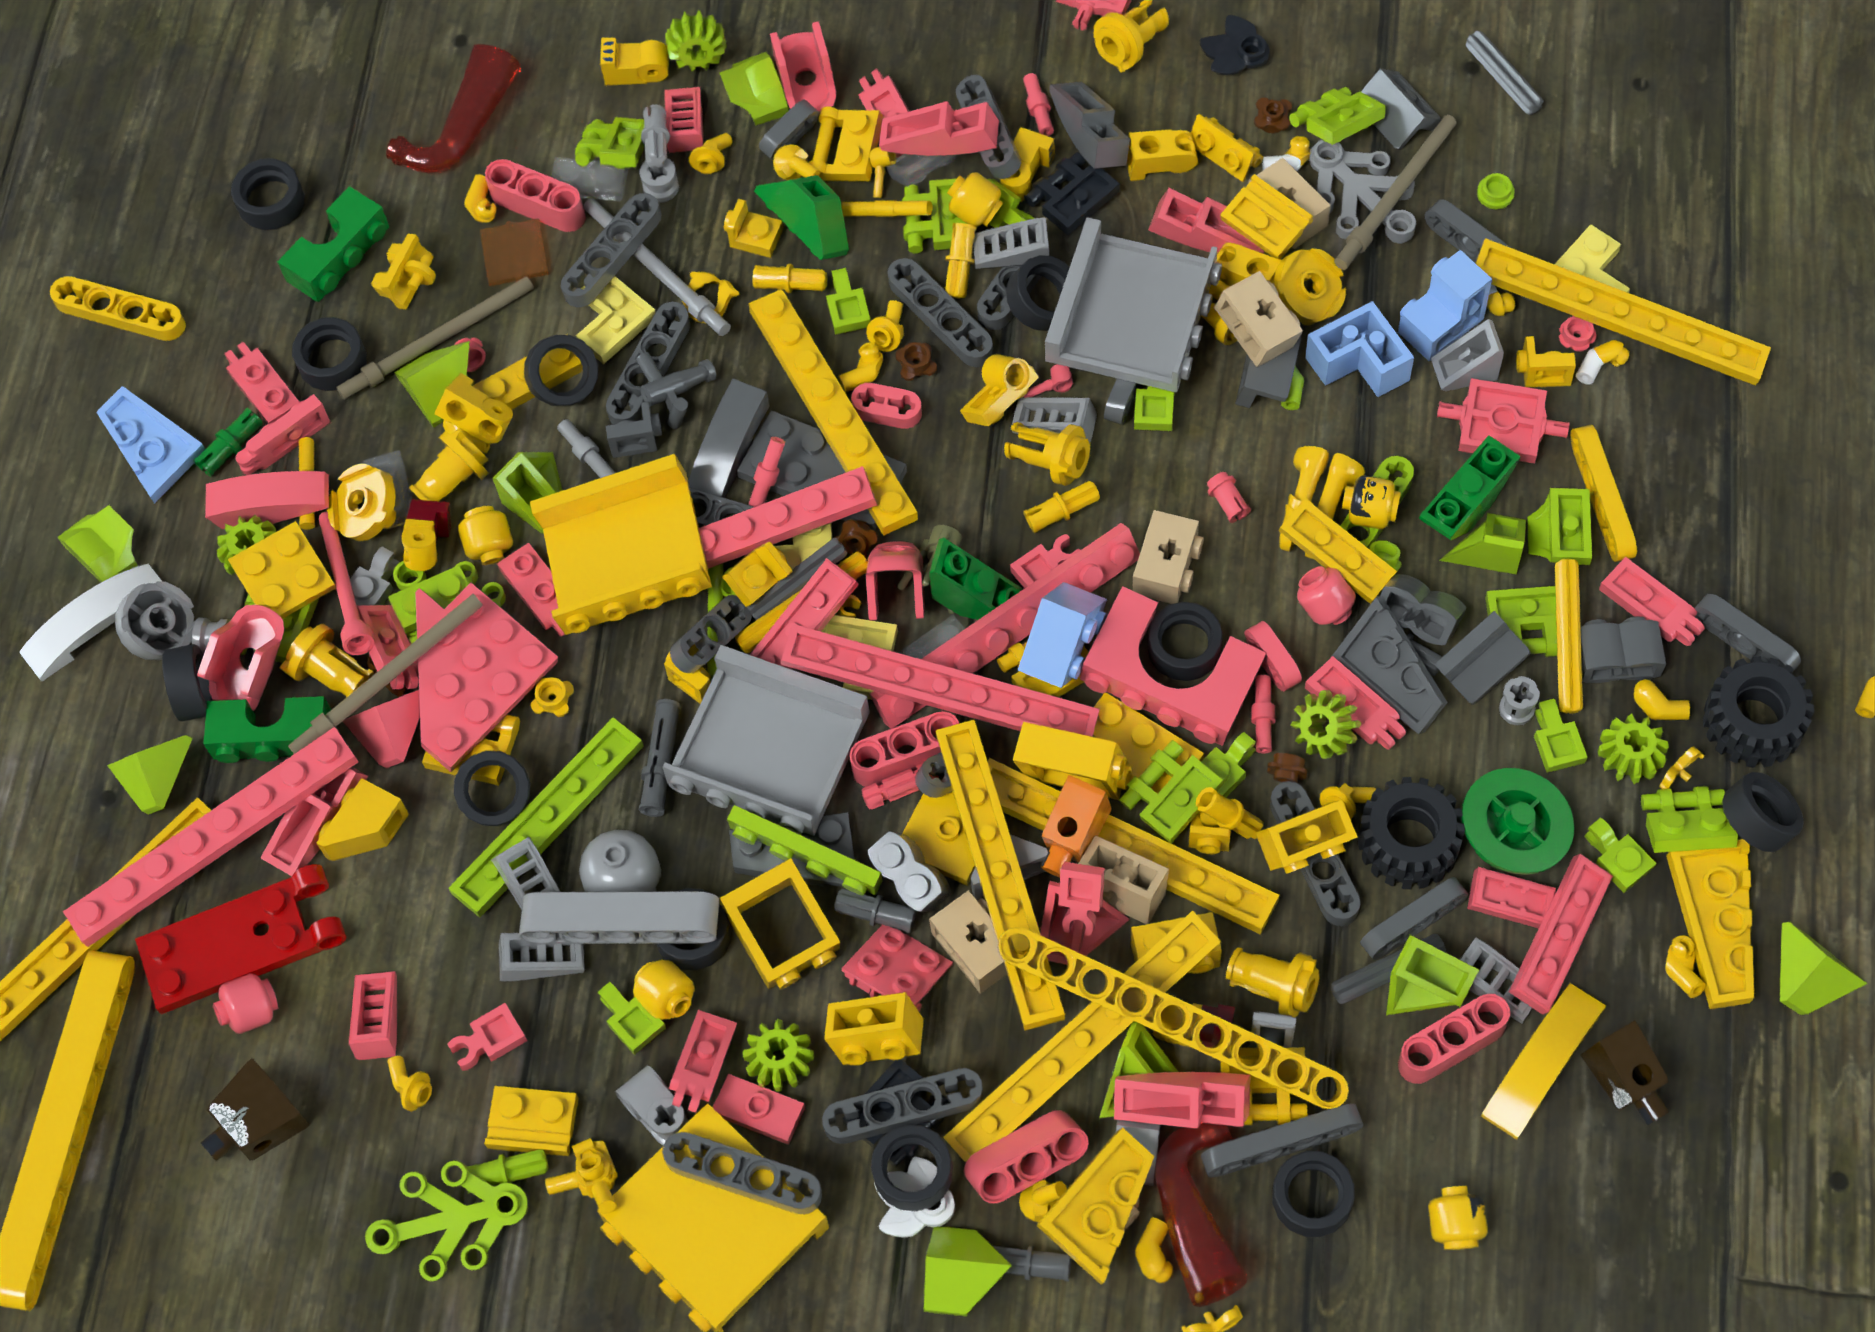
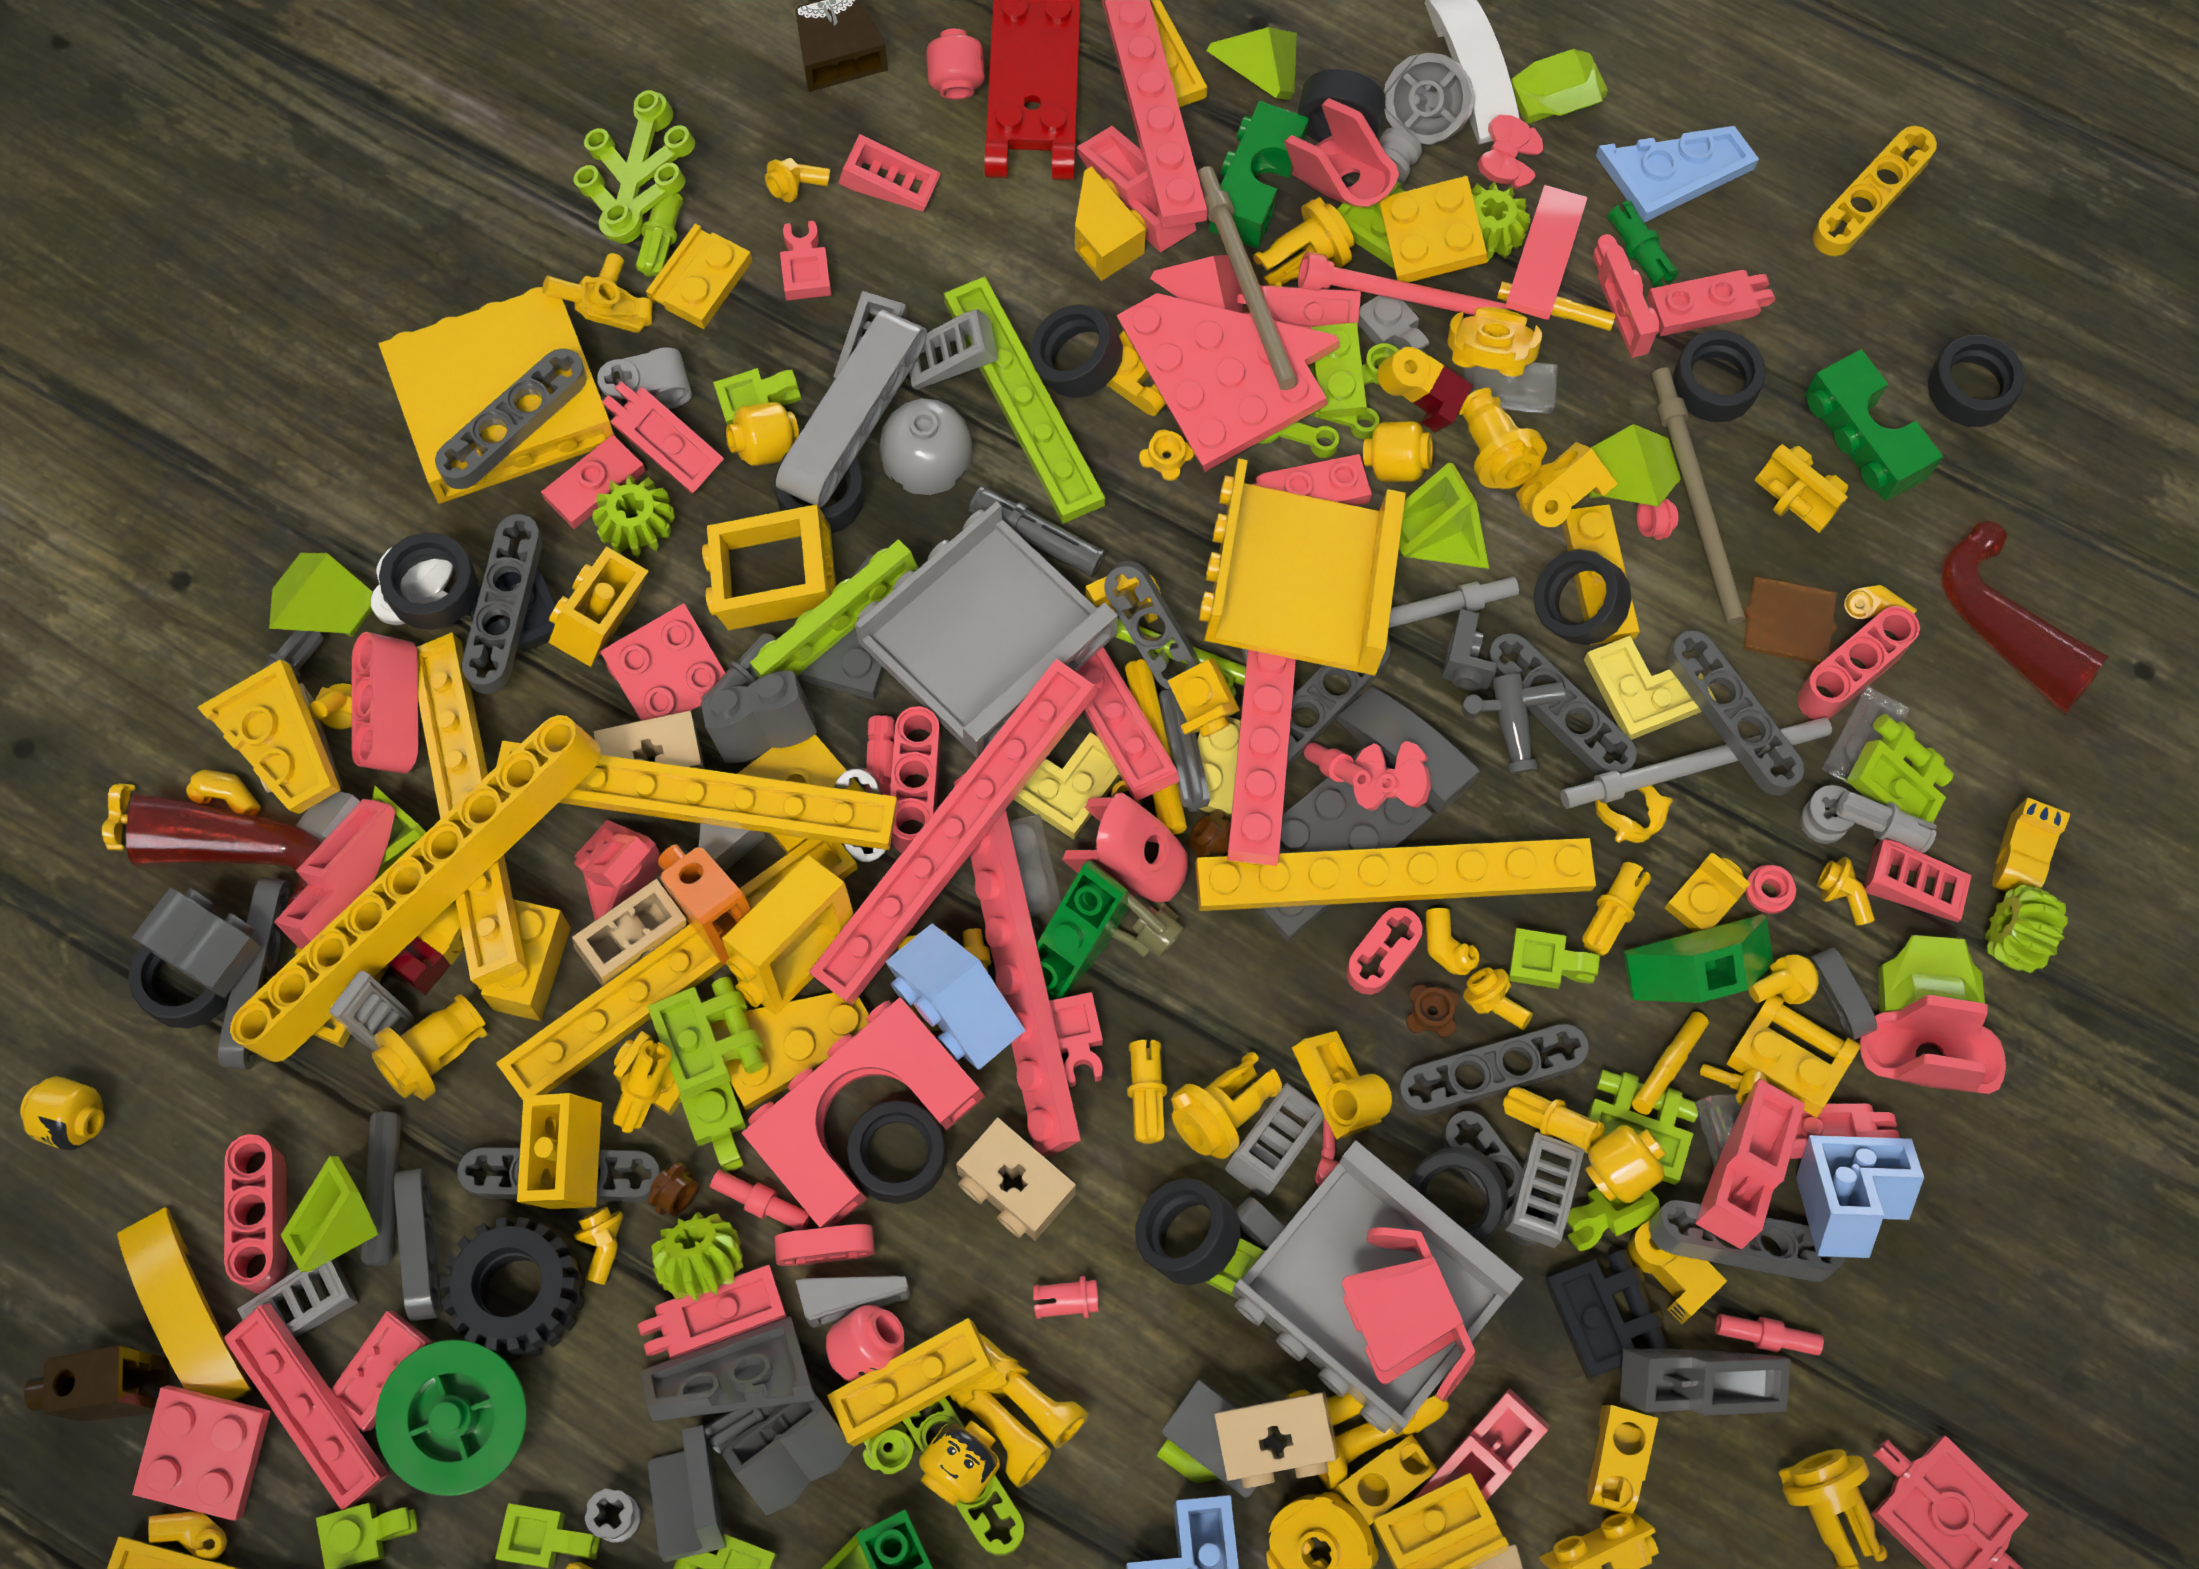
camera: 105 degrees right, 5 degrees up
none -> dark grey brick [131,887,262,998]
none -> coral plate [132,1385,271,1521]
none -> light grey slope [796,1276,911,1328]
none -> black tyre [1135,1178,1240,1286]
none -> coral piece [1342,1227,1476,1402]
none -> coral piece [1353,741,1431,811]
none -> coral piece [1477,115,1543,189]
none -> coral plate [1745,865,1796,914]
none -> light blue brick [1796,1135,1924,1258]

